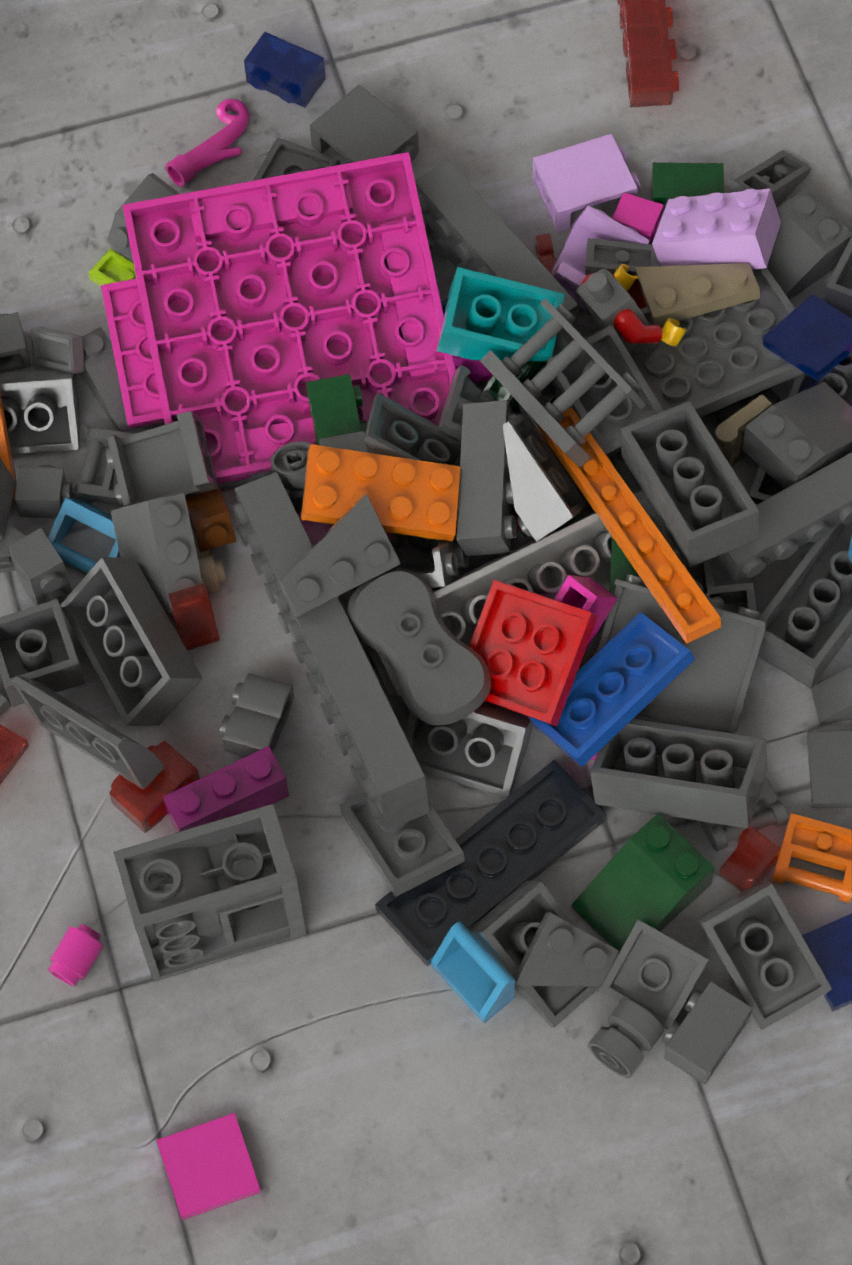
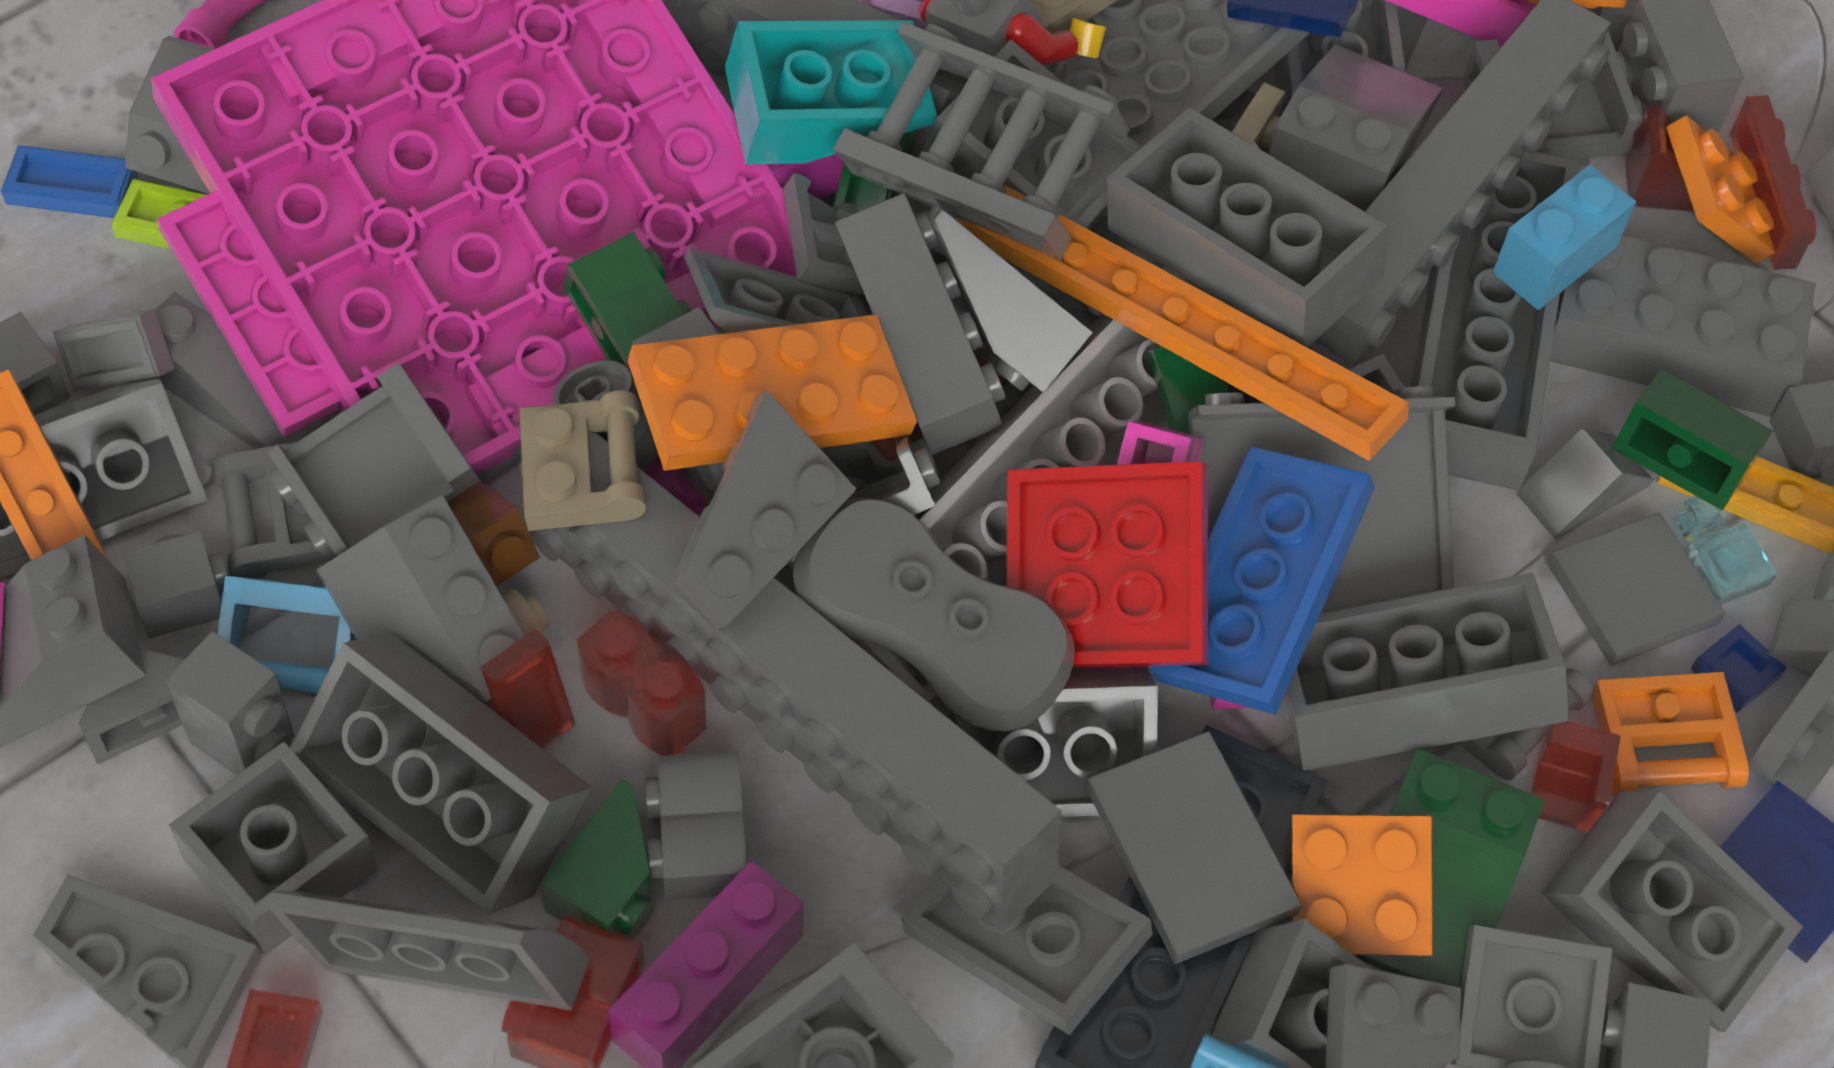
camera: 30 degrees left, 5 degrees down
none -> blue tile [1,145,139,218]
none -> dark tan plate [520,390,646,531]
none -> dark green slope [540,779,654,953]
none -> clear red brick [577,610,706,756]
none -> dark grey tile [1086,731,1302,964]
none -> orange plate [1292,815,1433,956]

